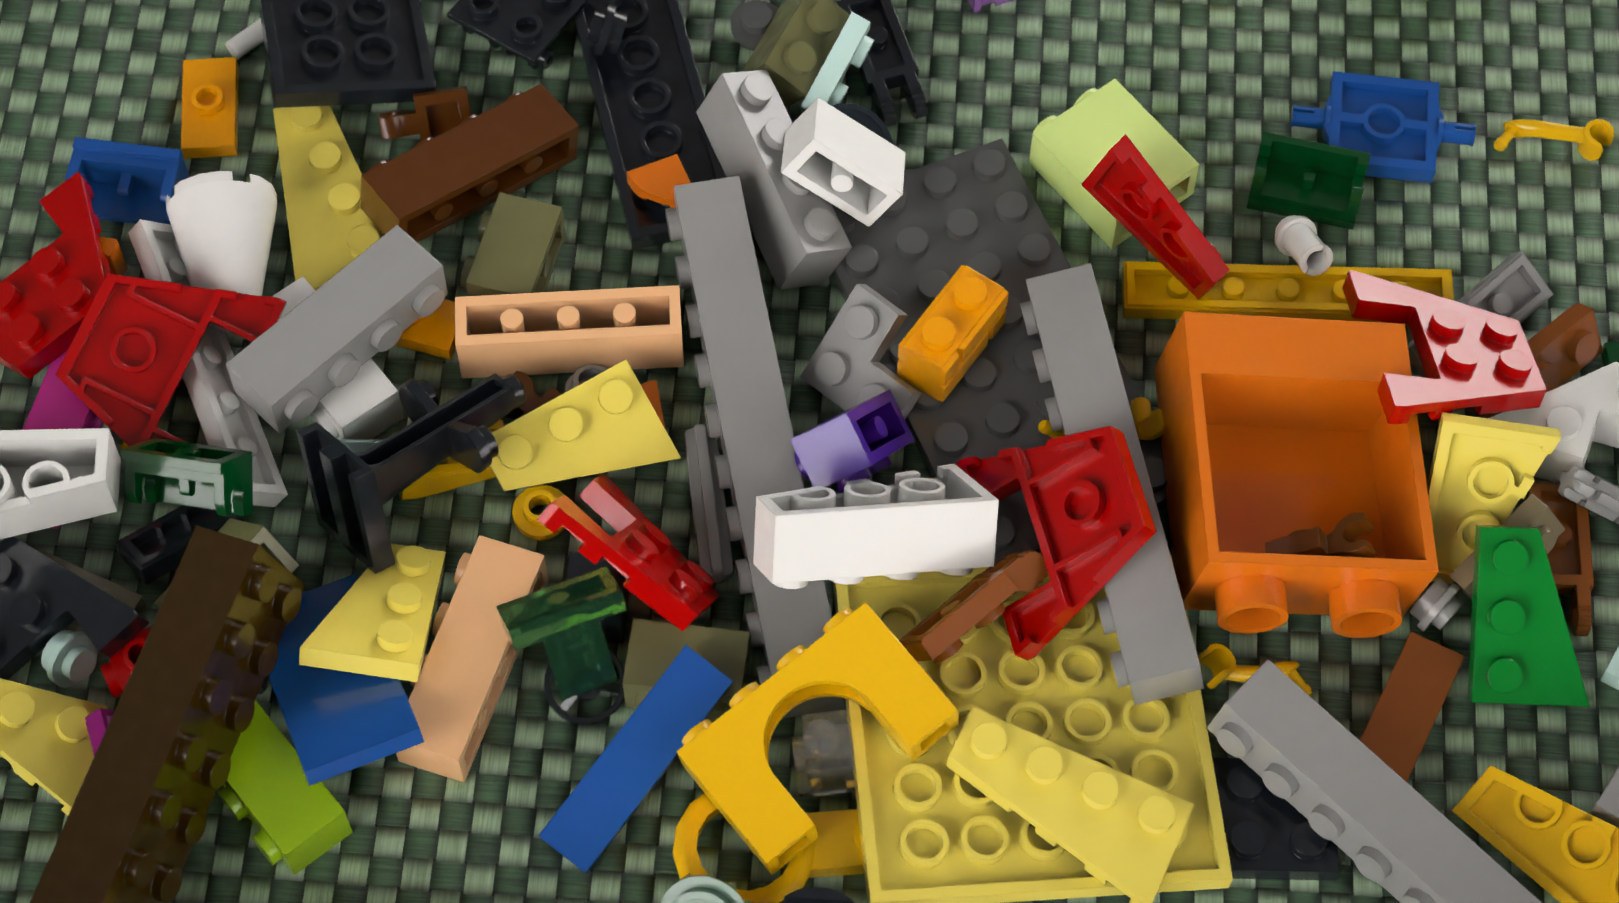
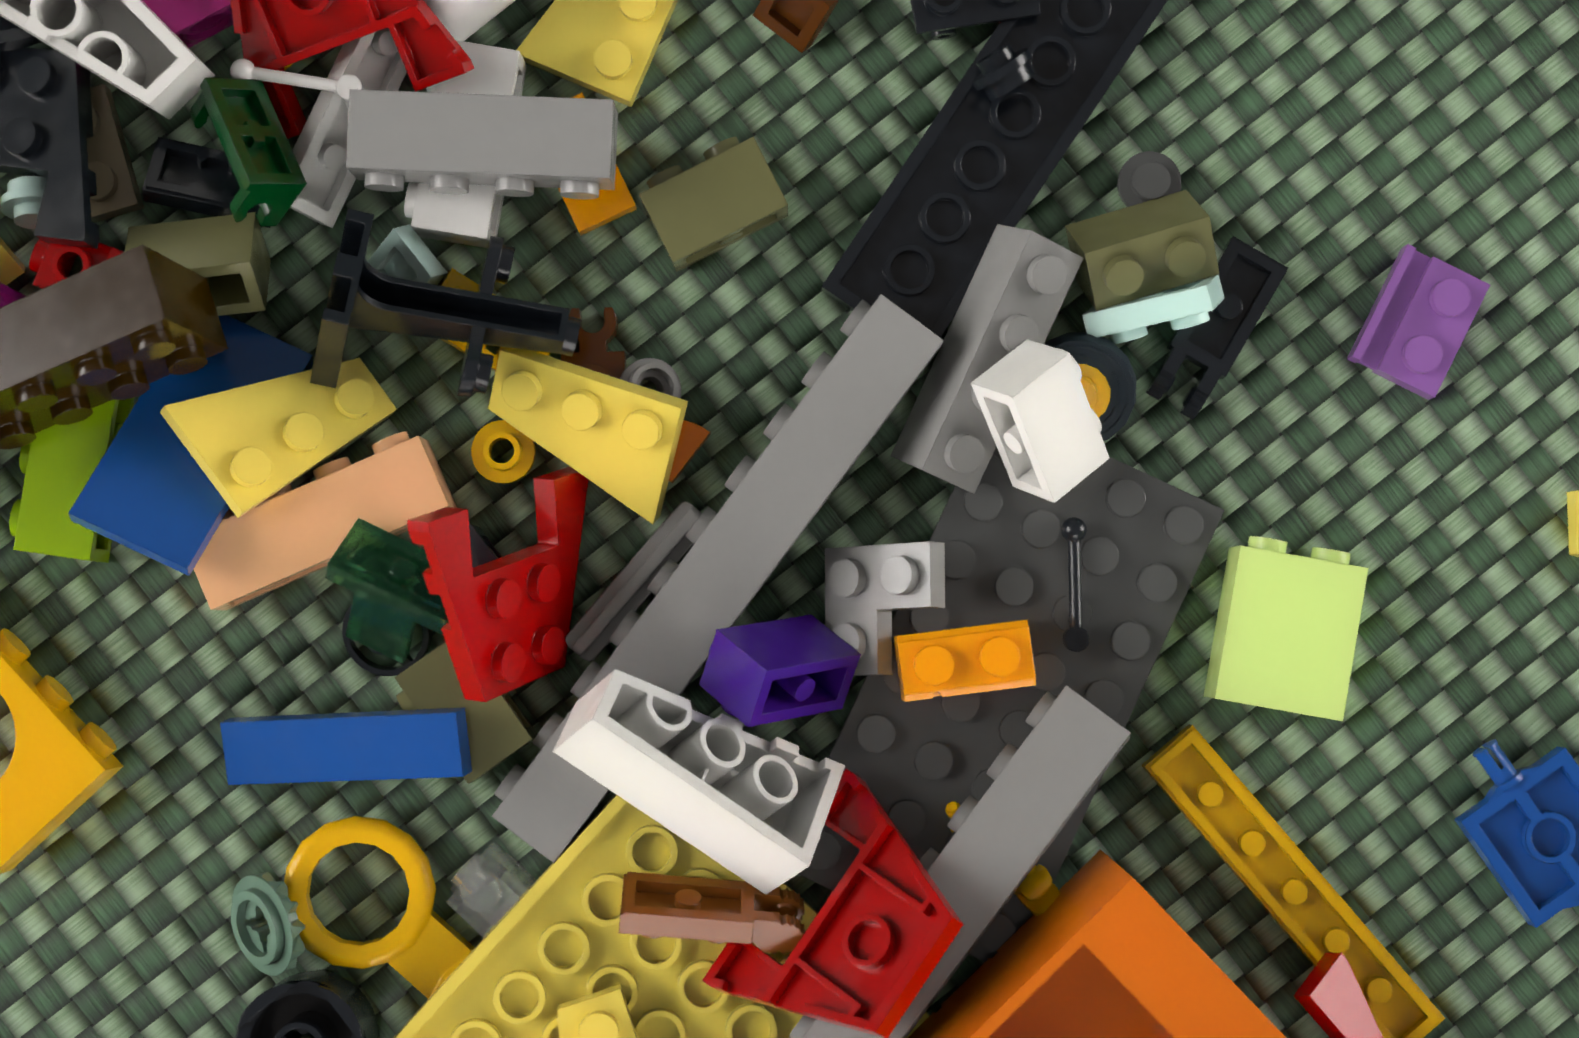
camera: 50 degrees right, 25 degrees up
reddish brown brick [361,83,579,242] -> none
light nougat brick [455,285,684,379] -> none
orange tile [626,154,691,208] -> none
yellow arch [676,602,959,875] -> none
red wing [1081,134,1230,300] -> none
dark green hinge [1247,132,1371,230] -> none
white pin [1275,215,1333,276] -> none
none -> white hinge [230,58,364,102]
none -> black hinge [1061,517,1090,652]

